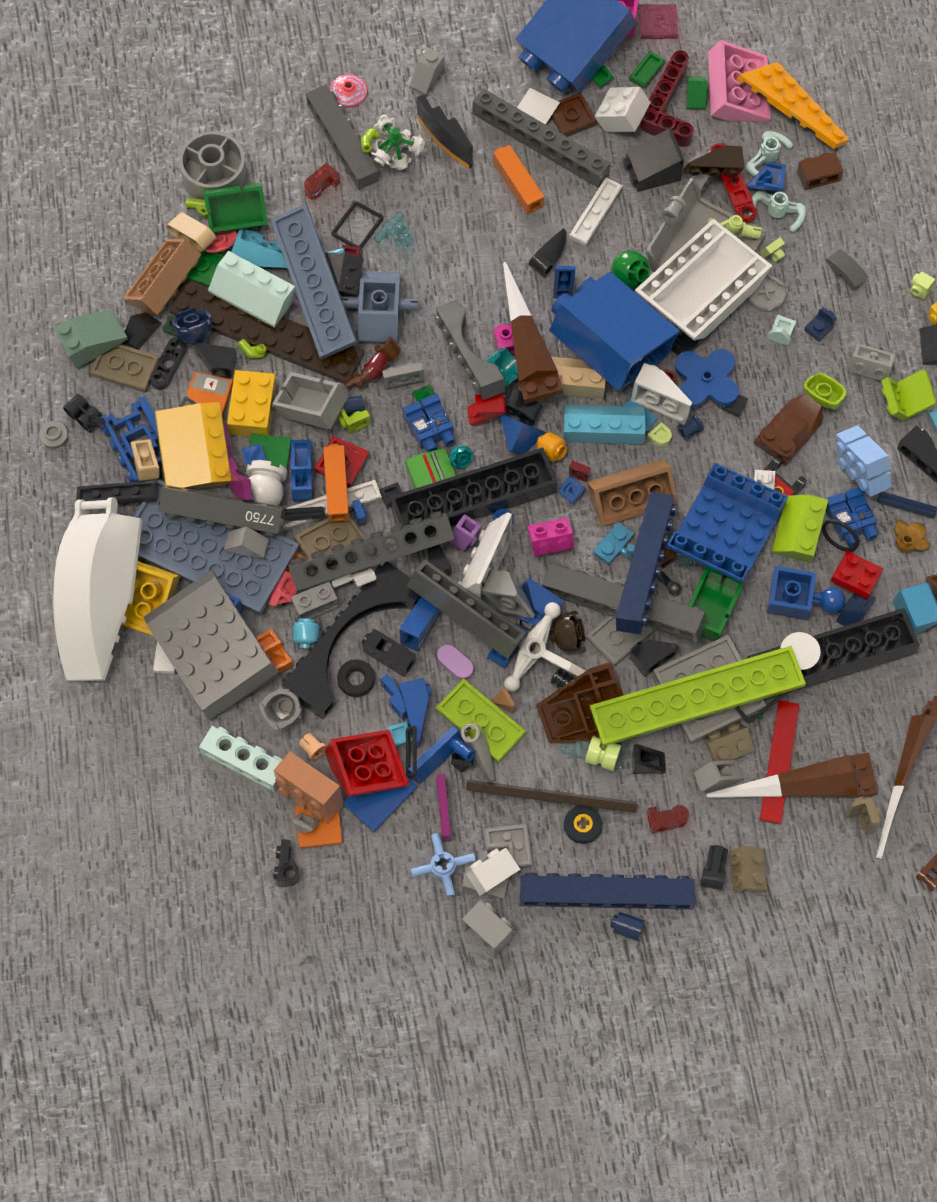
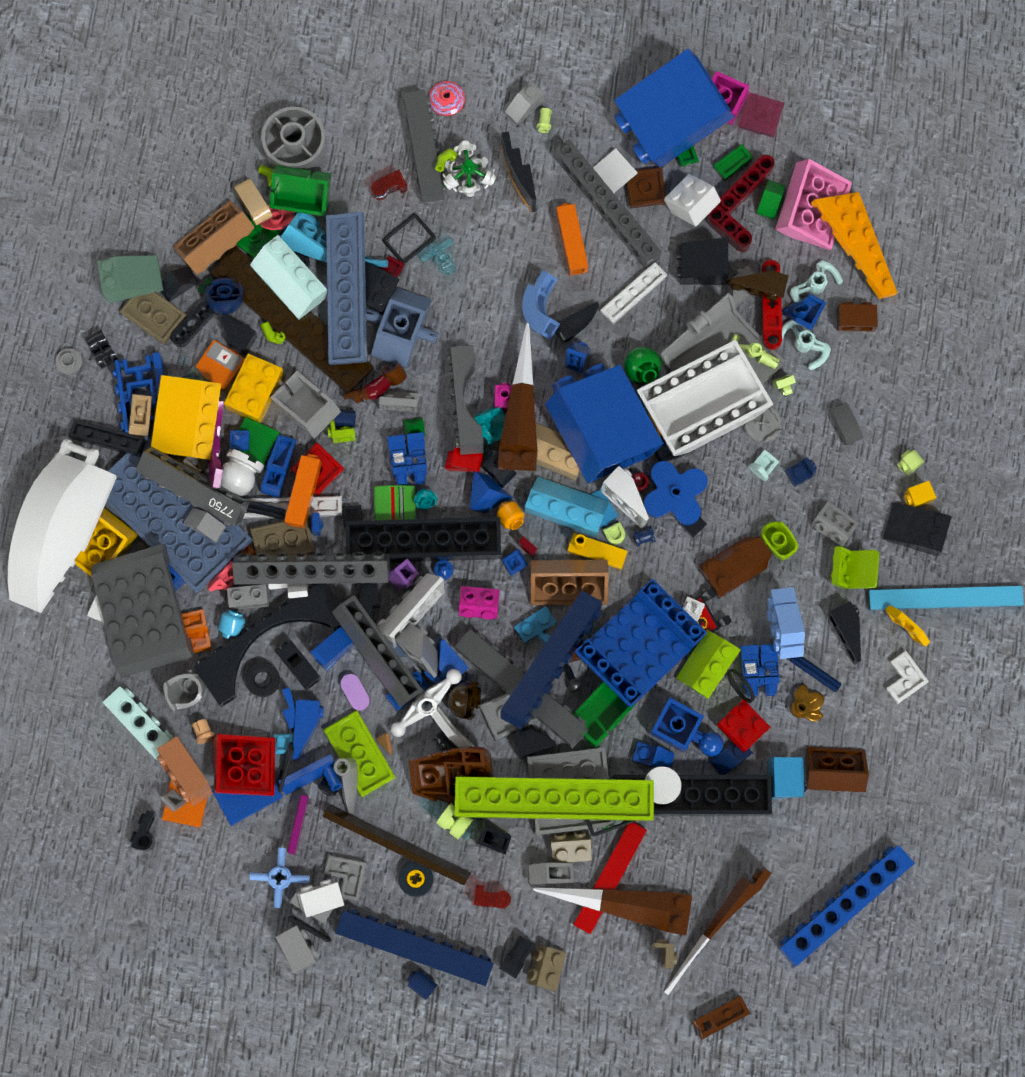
camera: 15 degrees right, 10 degrees up
none -> black piece [287,916,332,942]
none -> medium blue arch [522,270,560,340]
none -> yellowish green pin [537,108,552,133]
none -> yellow piece [567,533,628,570]
none -> blue slope [632,742,675,769]

